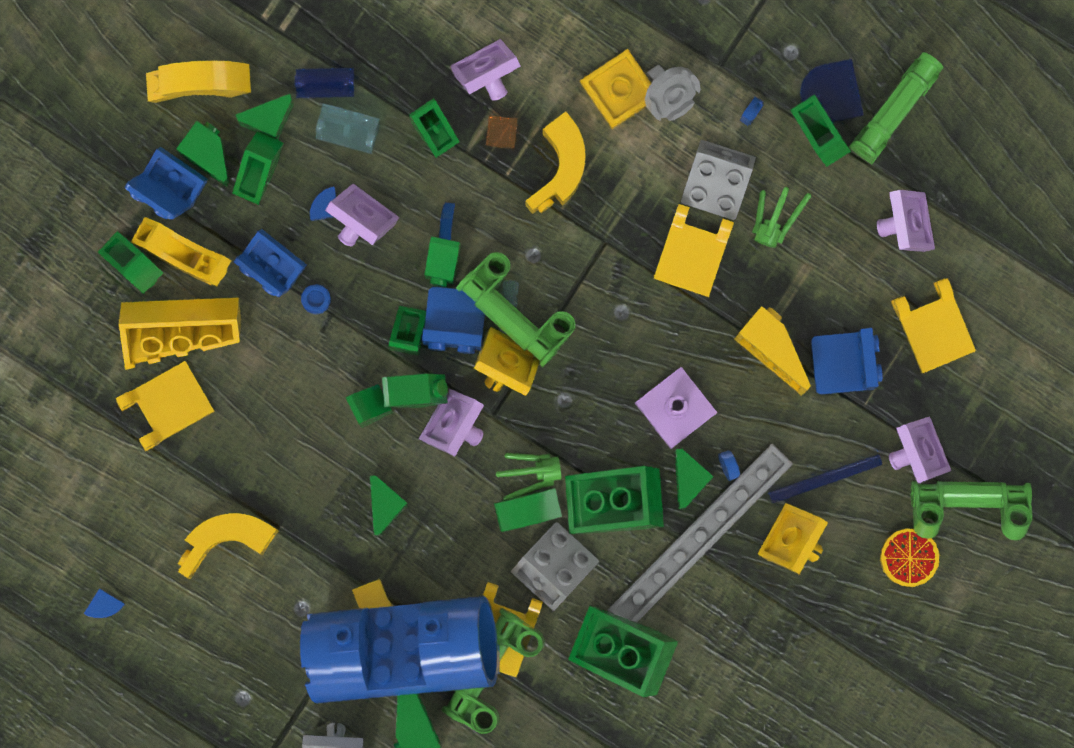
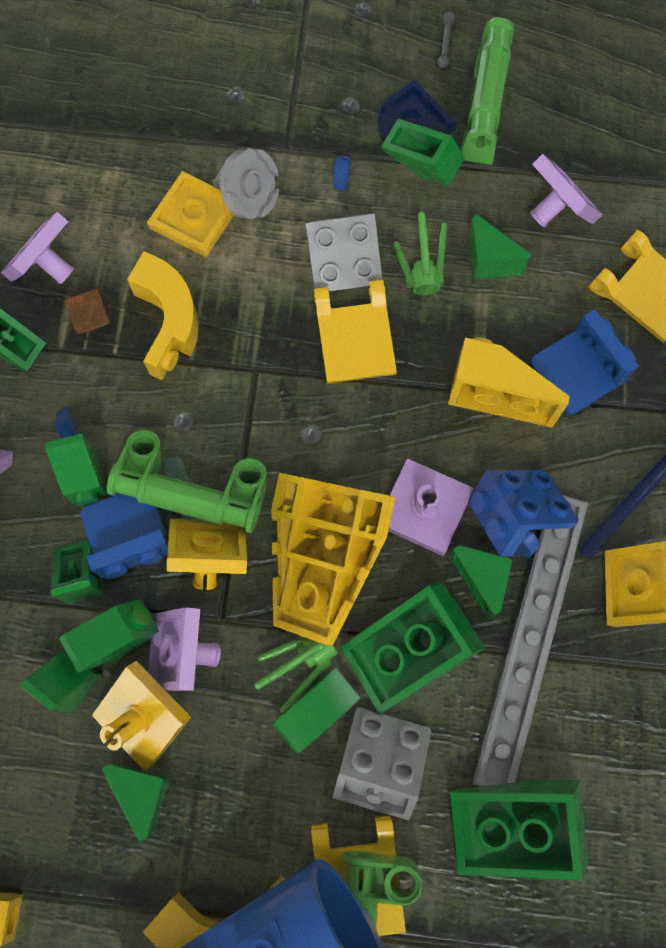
camera: 20 degrees left, 10 degrees down
none -> yellow tile [92,661,191,772]
none -> yellow wedge [271,473,395,646]
none -> dark grey hinge [437,11,455,69]
none -> green slope [468,214,532,279]
none -> blue bracket [468,470,579,557]

